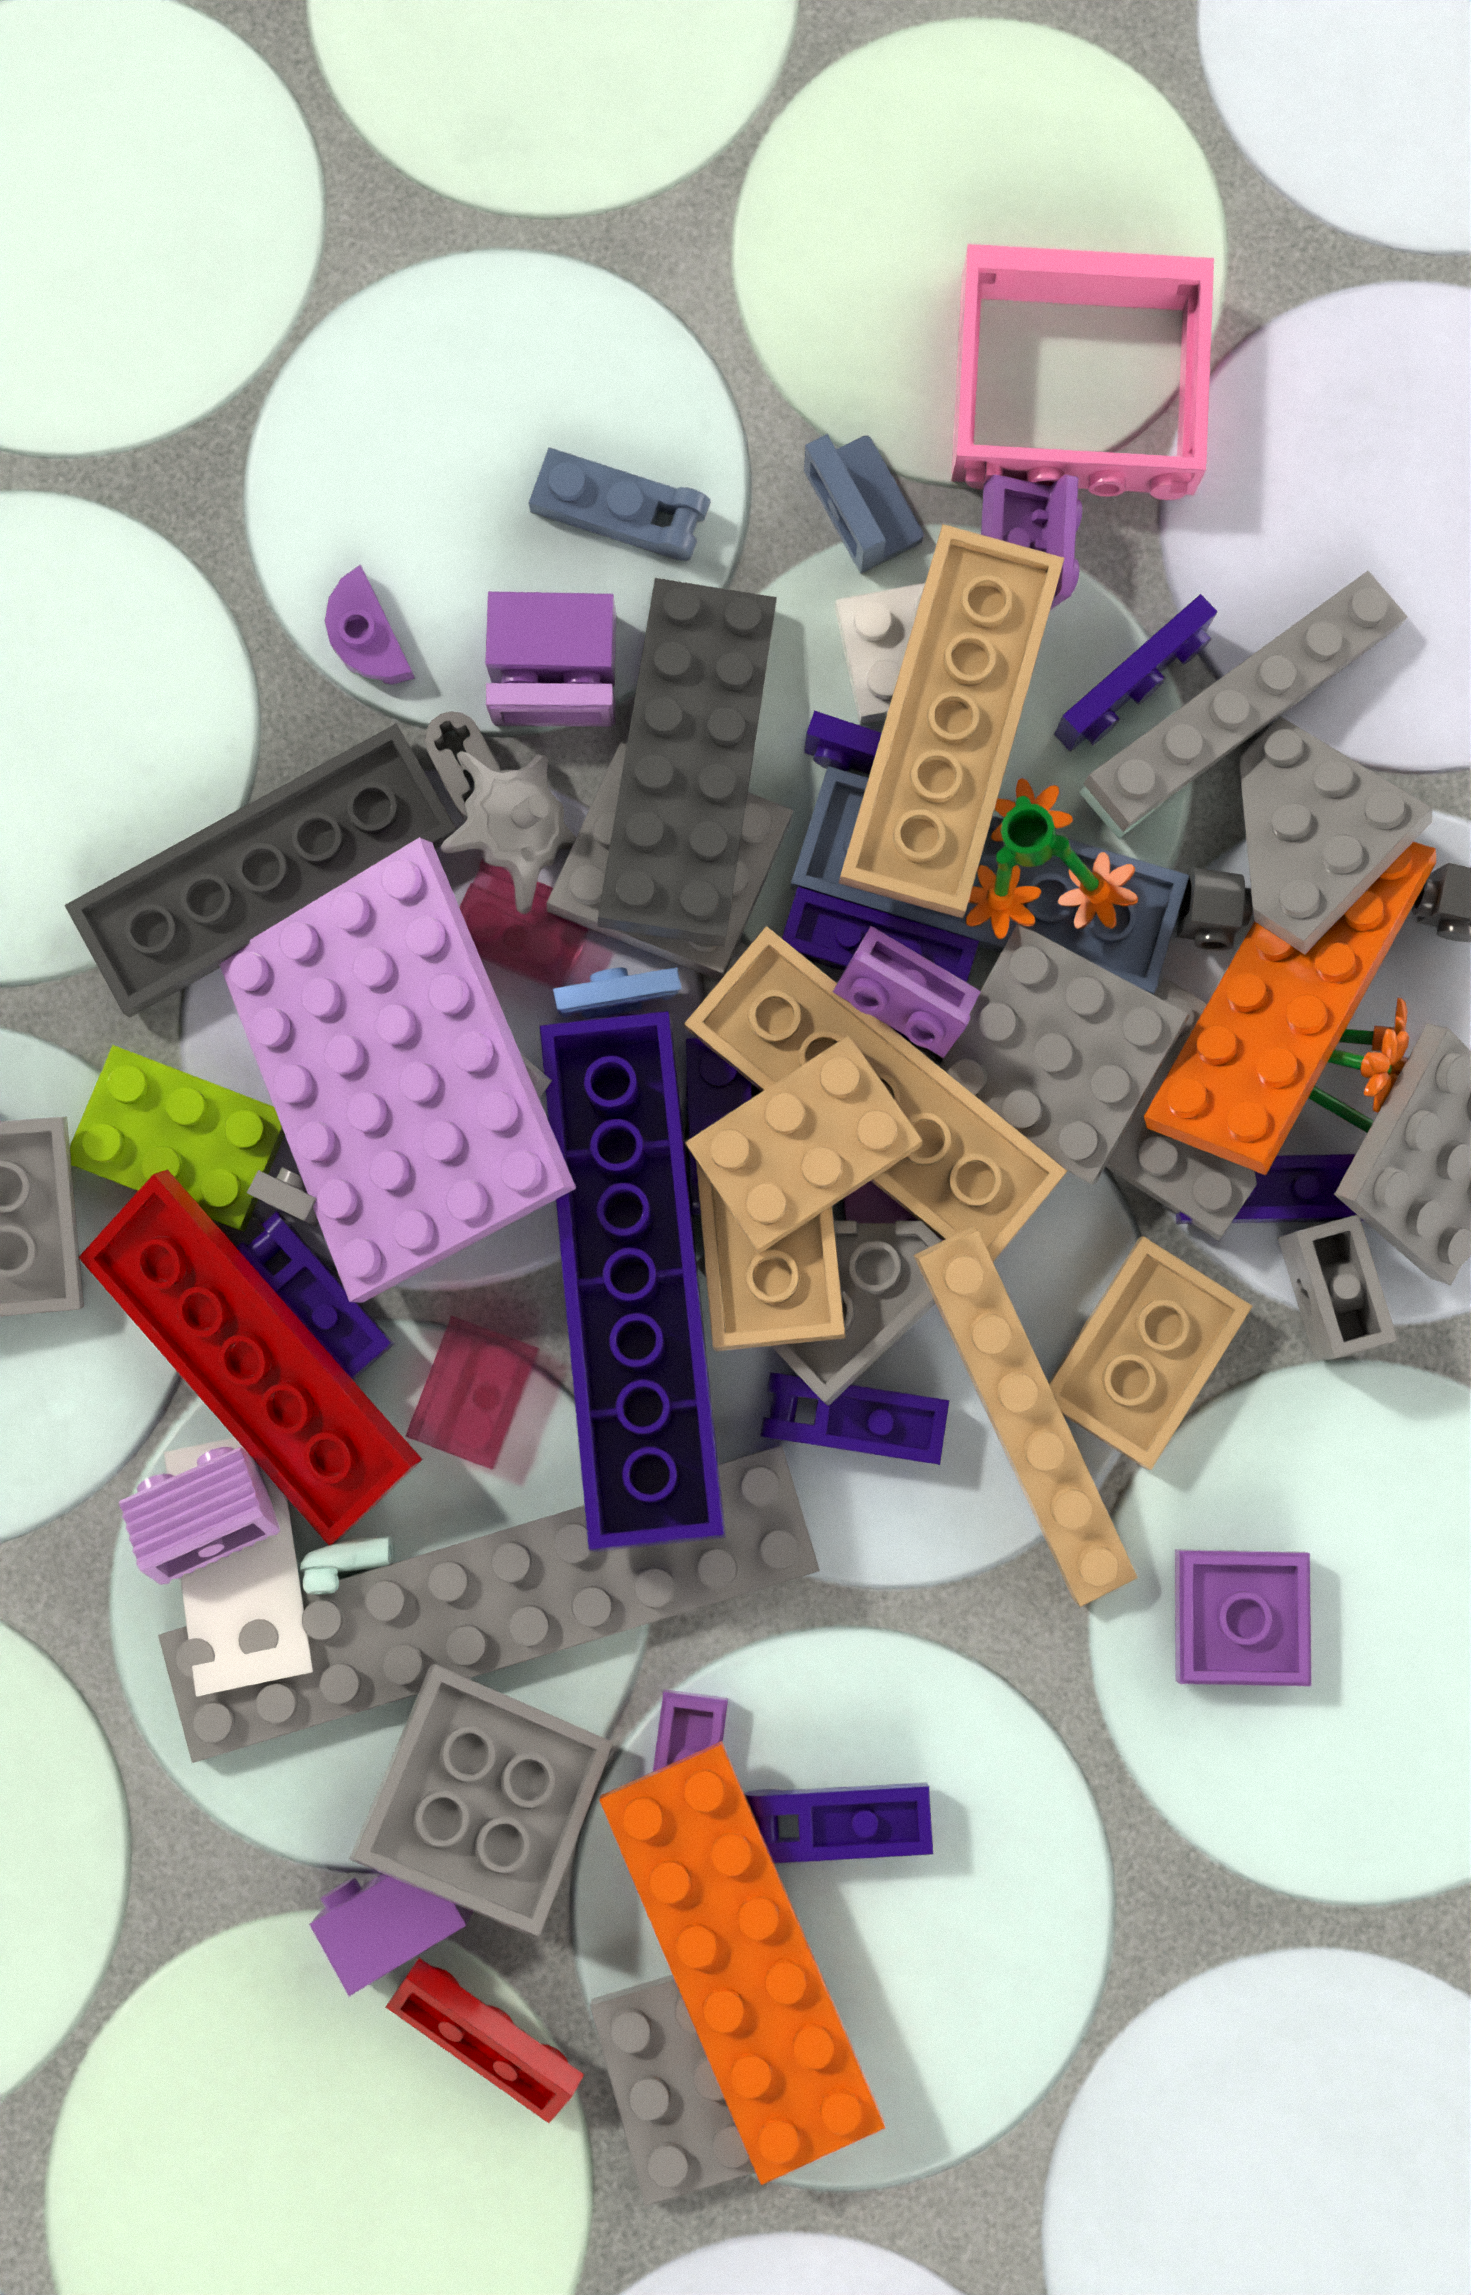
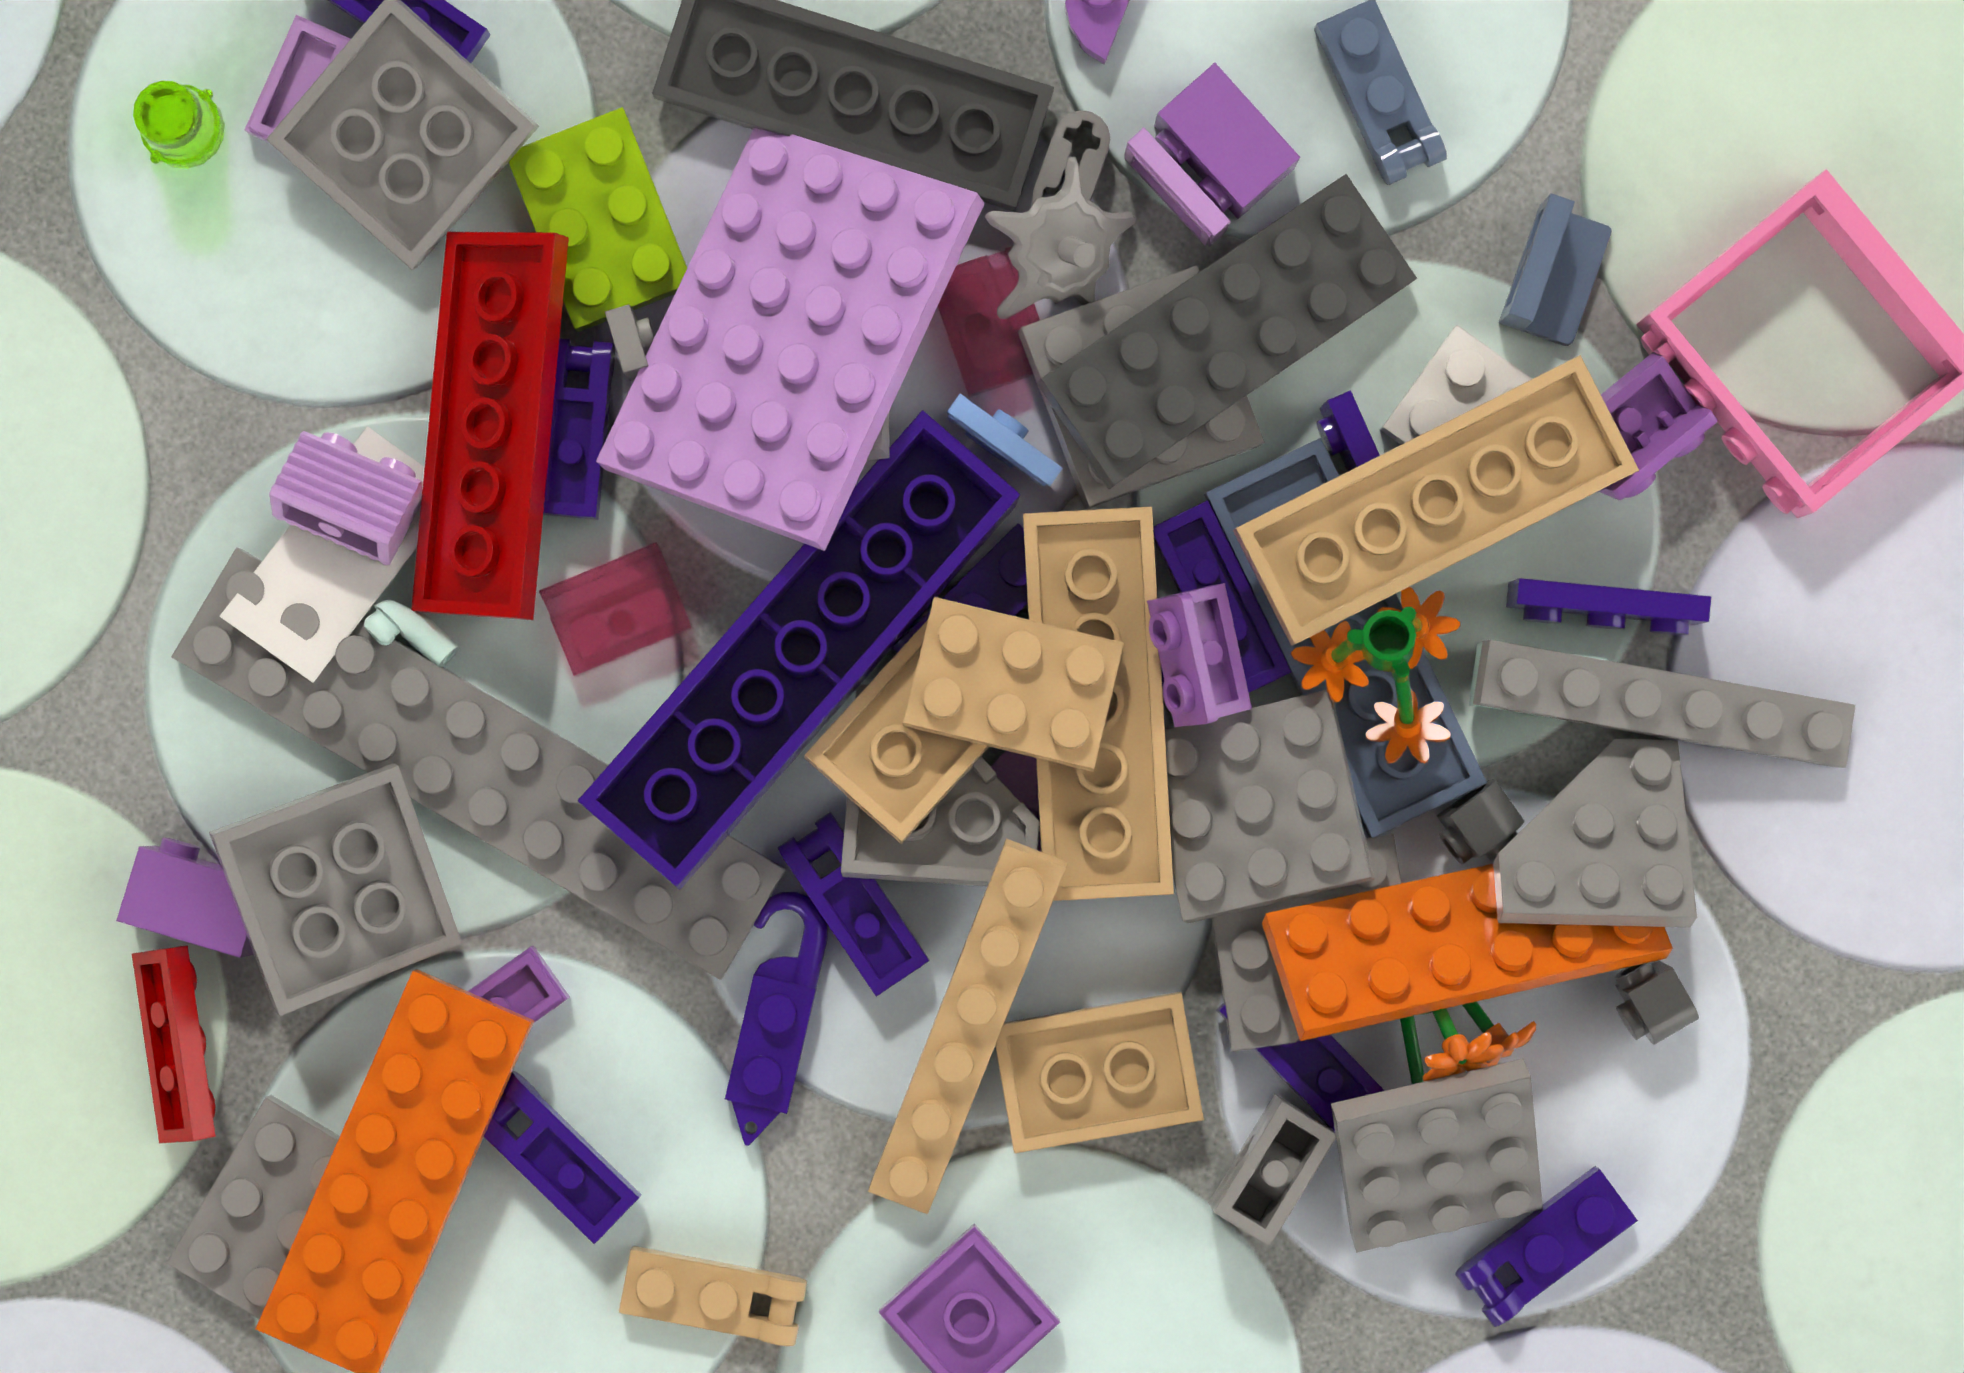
camera: 40 degrees right, 5 degrees up
none -> tan plate [619,1246,807,1346]
none -> dark purple plate [725,892,828,1146]

